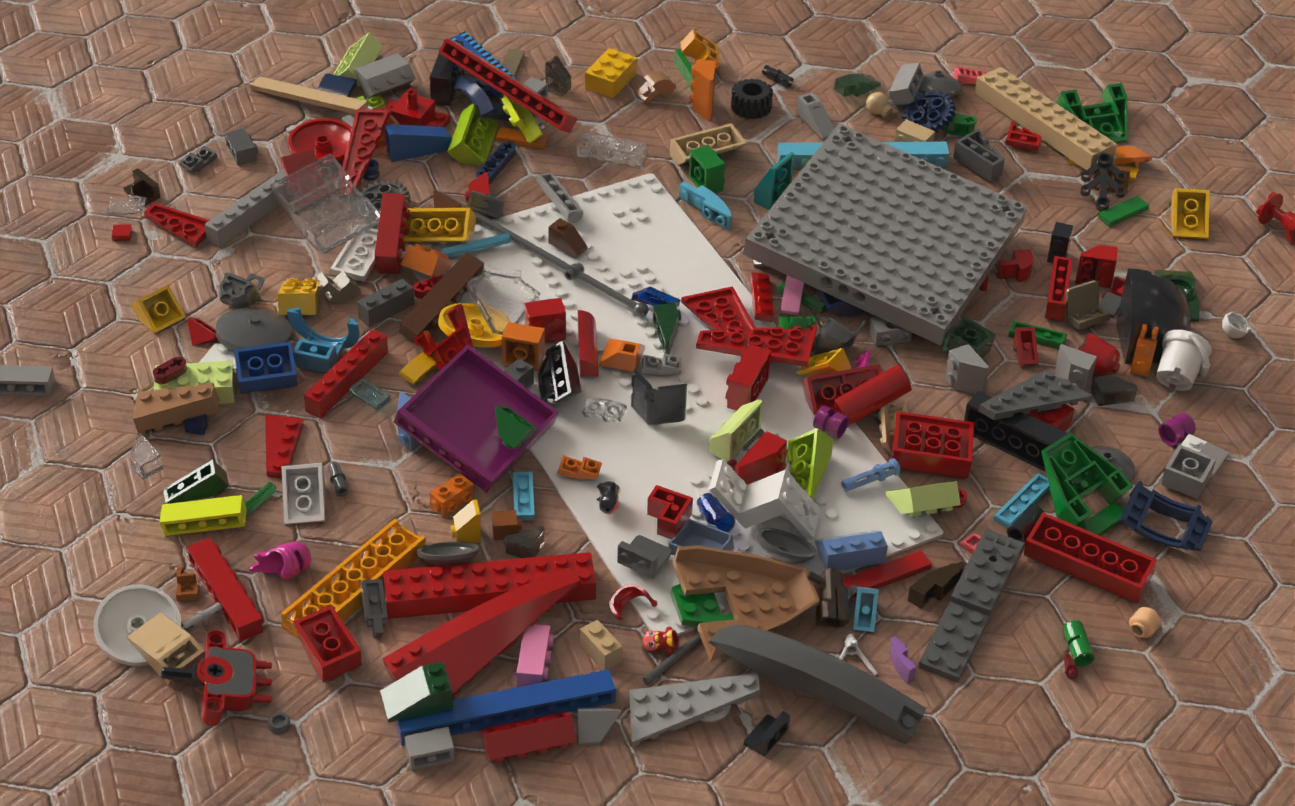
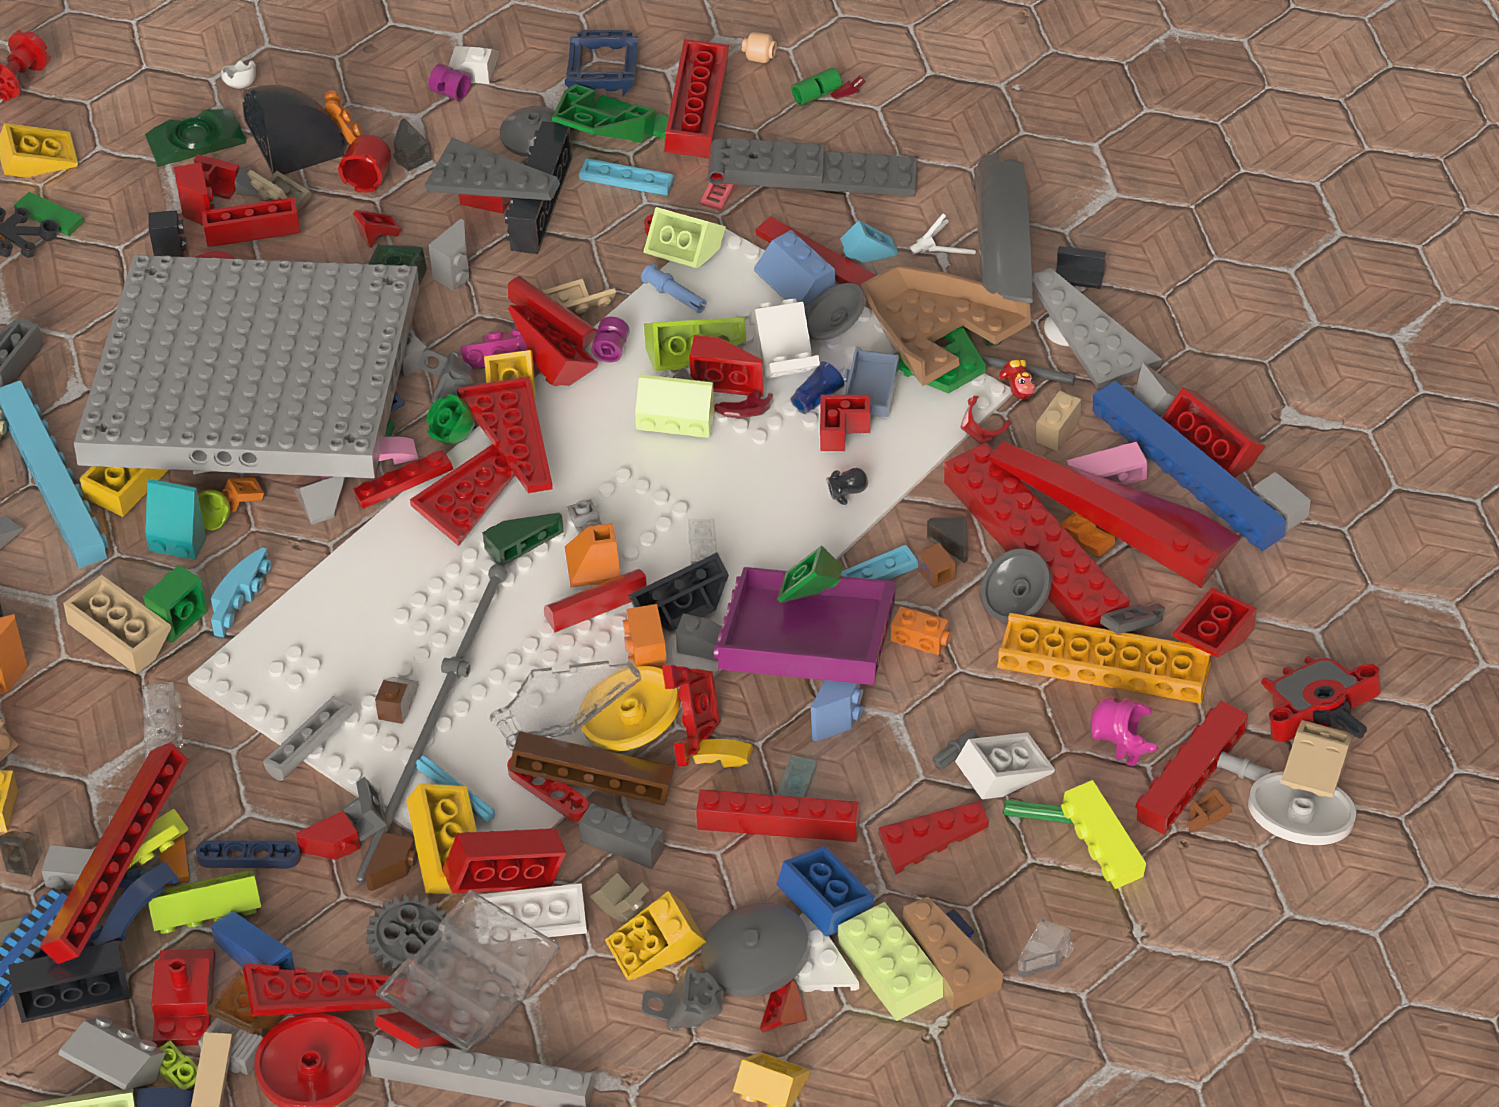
camera: 110 degrees left, 5 degrees up
dark red beam [153,357,187,384] -> none
dark green slope [163,460,229,504] -> none
dark grey tile [268,712,291,734] -> none
dark azure piece [287,307,360,373] -> none
dark green slope [380,662,454,723] -> none
orange slope [401,244,453,277] -> none
yellow slope [450,500,481,543] -> none
red brick [525,298,566,343] -> none
orange slope [557,455,602,480] -> none
dark grey bracket [617,535,672,578] -> none
clear blue wing [631,286,681,308] -> none
black piece [631,369,687,425] -> none
red brick [725,344,771,411] -> none
dark brown piece [807,568,857,628] -> none
medium lavender slope [889,636,916,684] -> none
red slope [891,411,974,479] -> none
dark brown slope [908,562,965,609] -> none
black pin [1007,504,1044,542] -> none
green tile [1008,321,1067,349] -> none
light grey slope [1055,344,1097,392] -> none
white piece [1156,330,1212,391] -> none
light grey brick [1161,444,1216,499] -> none

